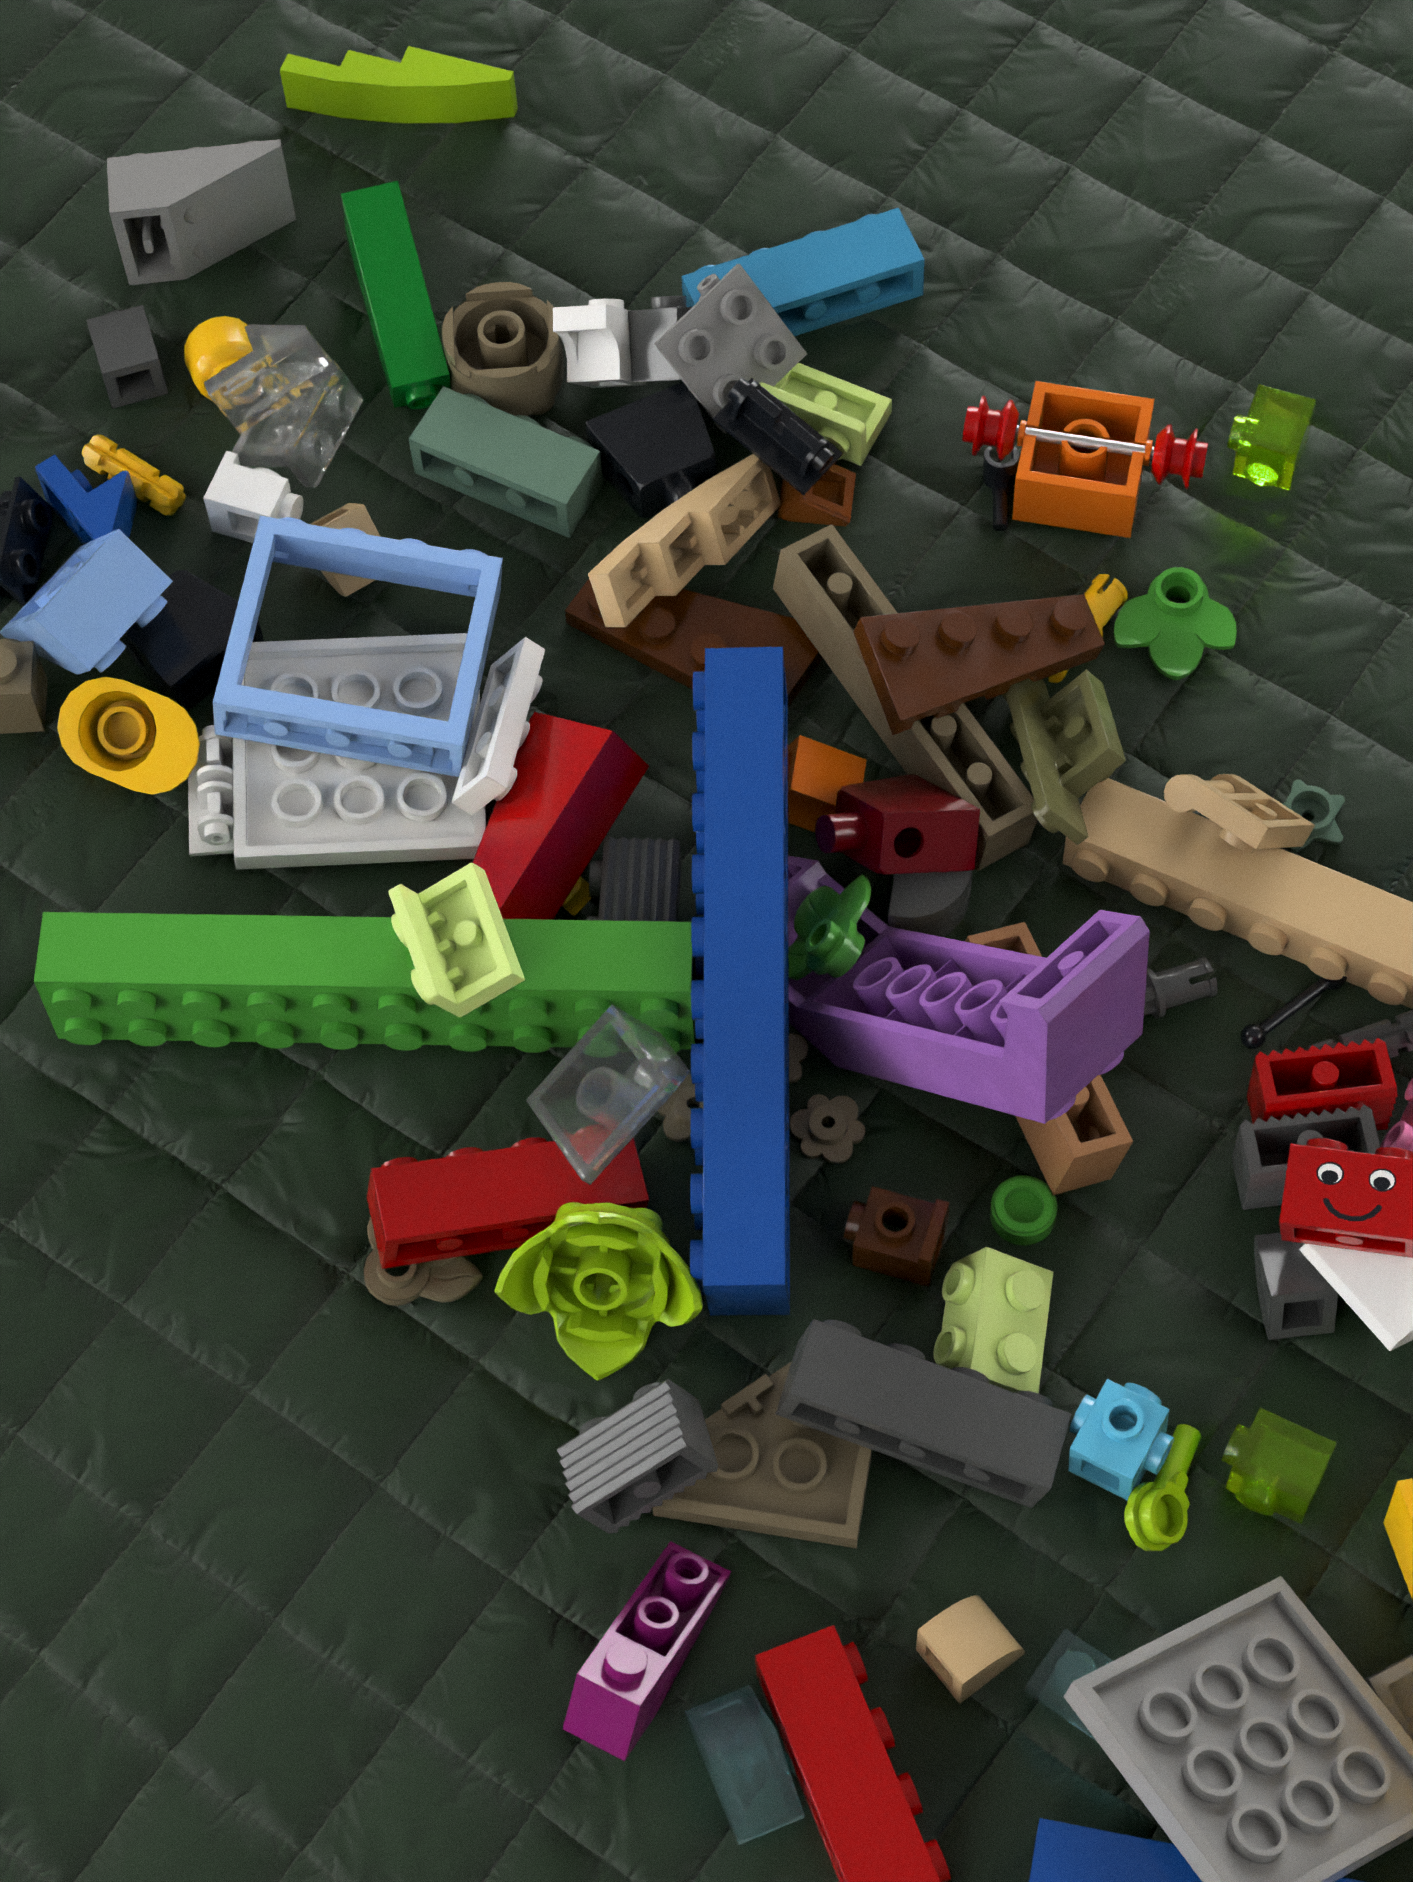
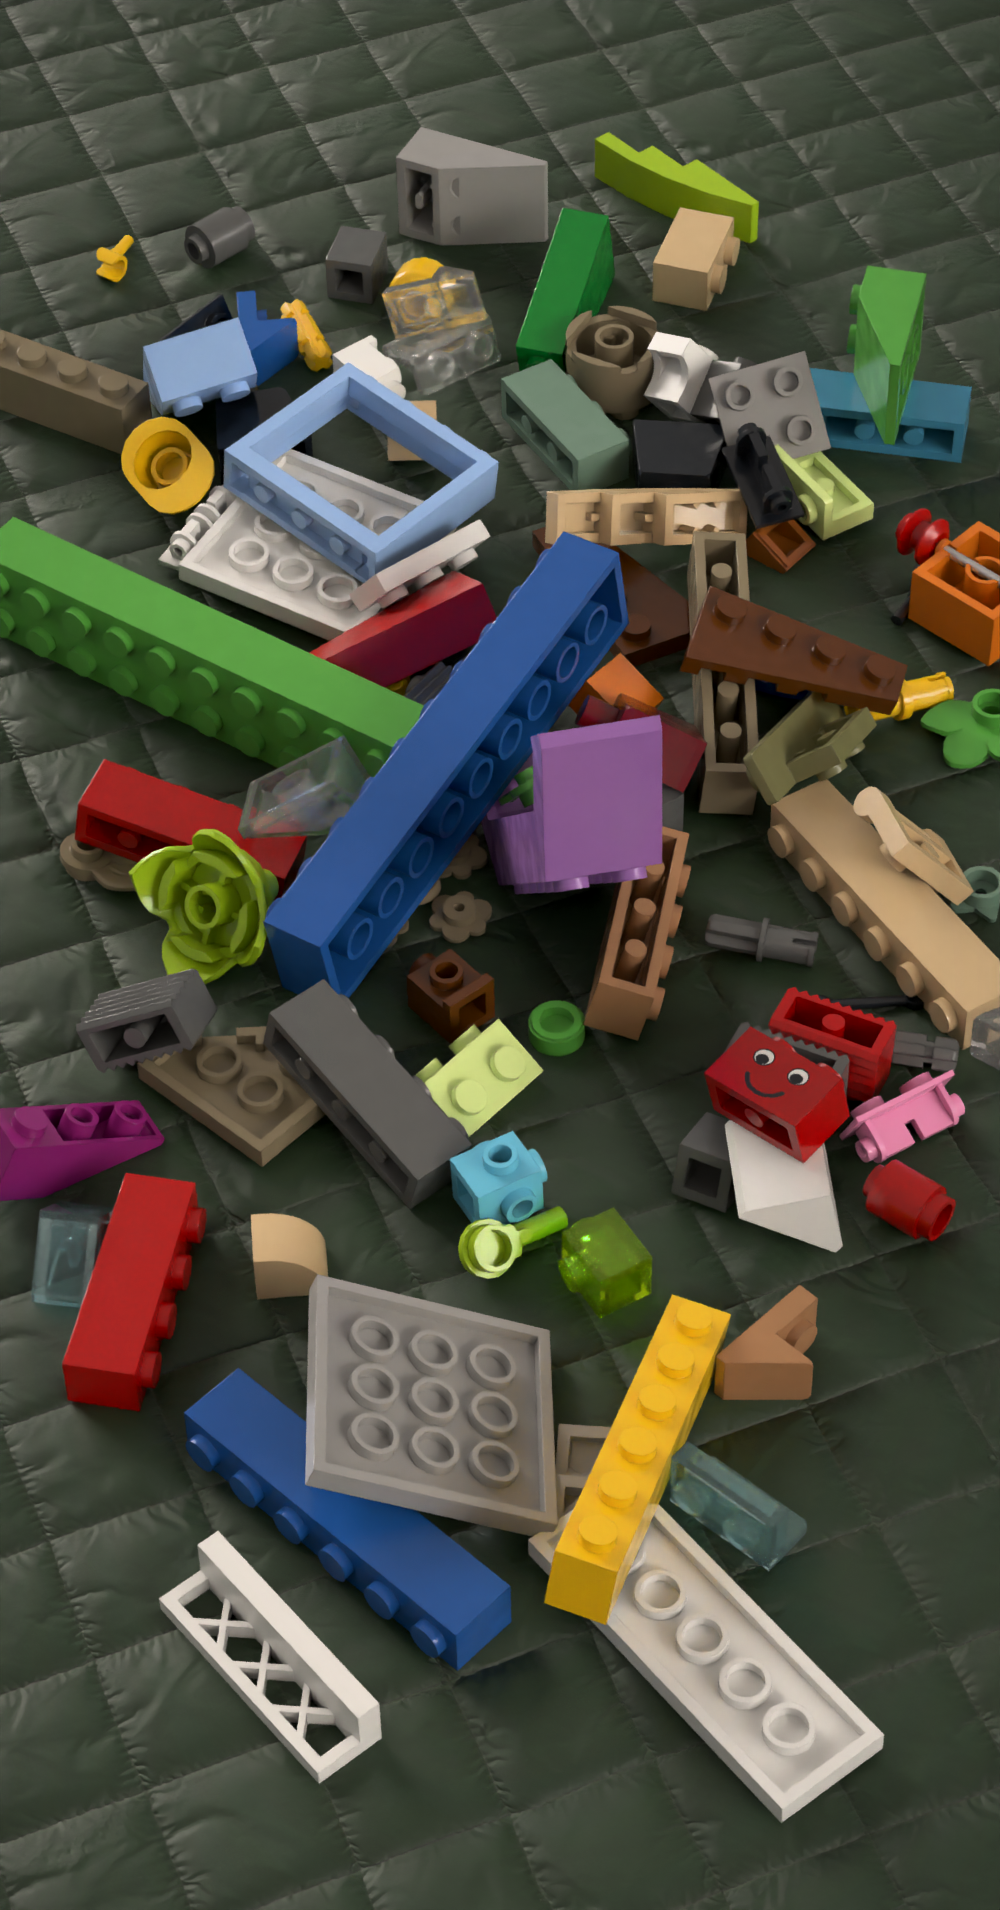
camera: 30 degrees right, 15 degrees down
yellowish green bracket [388,862,525,1018] -> none
none -> tan brick [652,207,740,311]
none -> bright green slope [847,266,927,445]

